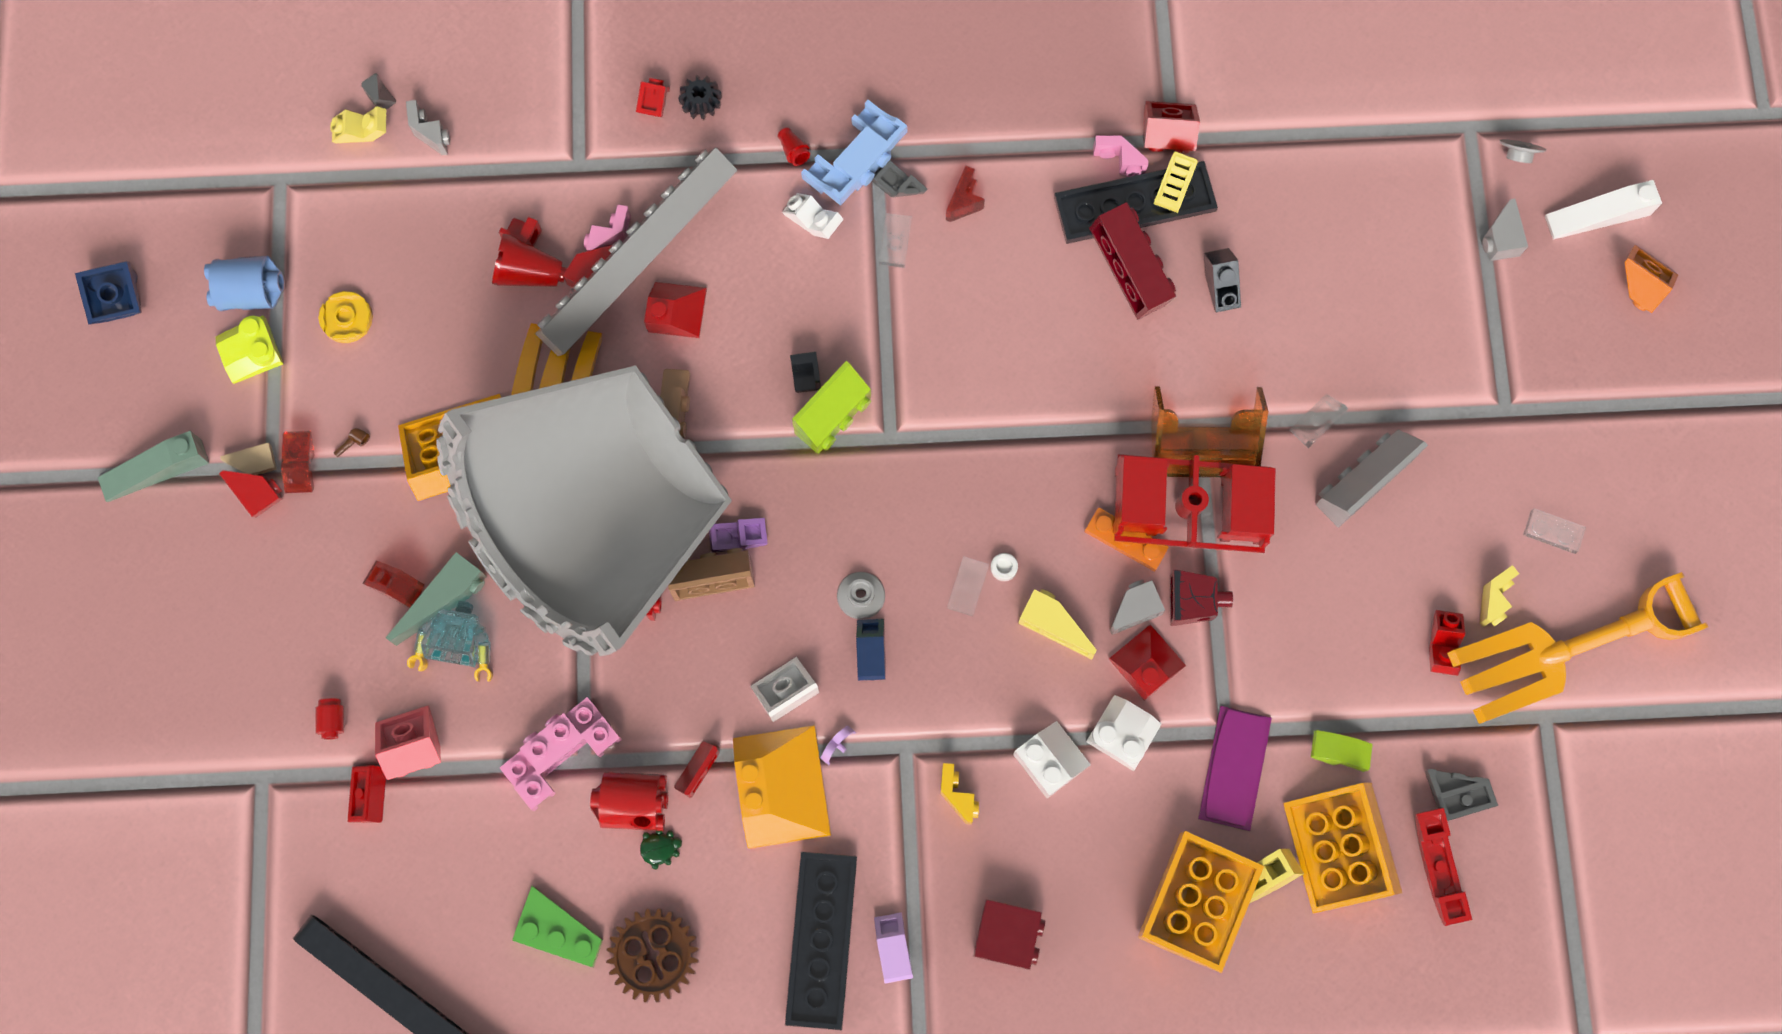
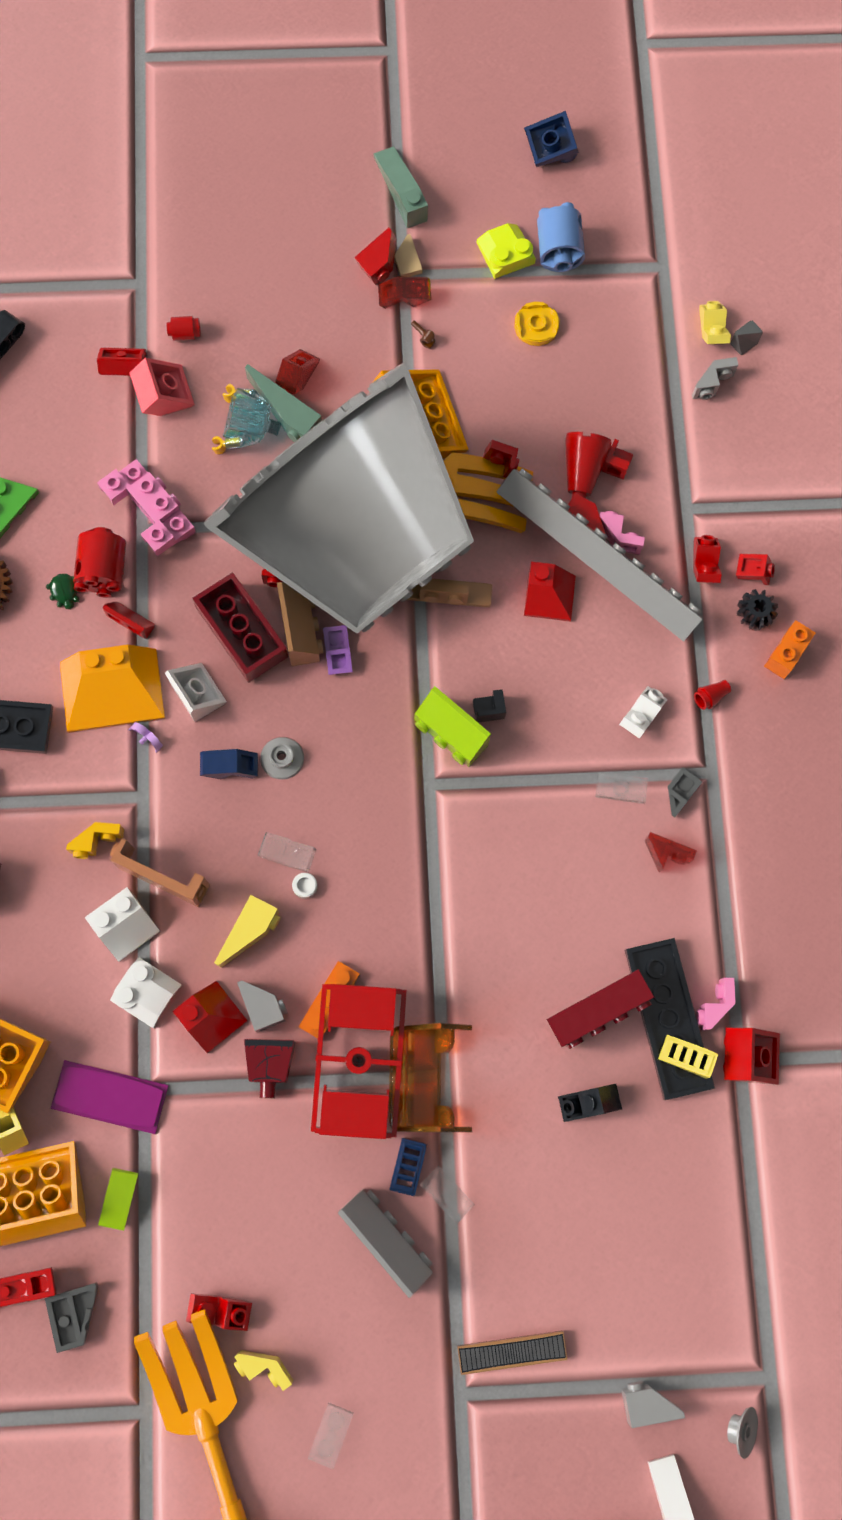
camera: 85 degrees right, 0 degrees up
light blue bracket [801,100,907,205] -> none
none -> nougat panel [110,838,210,907]
none -> dark red brick [192,572,289,683]
none -> dark blue slope [389,1138,427,1197]
none -> tile [457,1331,567,1375]
none -> red bracket [483,440,520,478]
none -> red slope [693,535,722,583]
none -> orange brick [764,620,816,679]

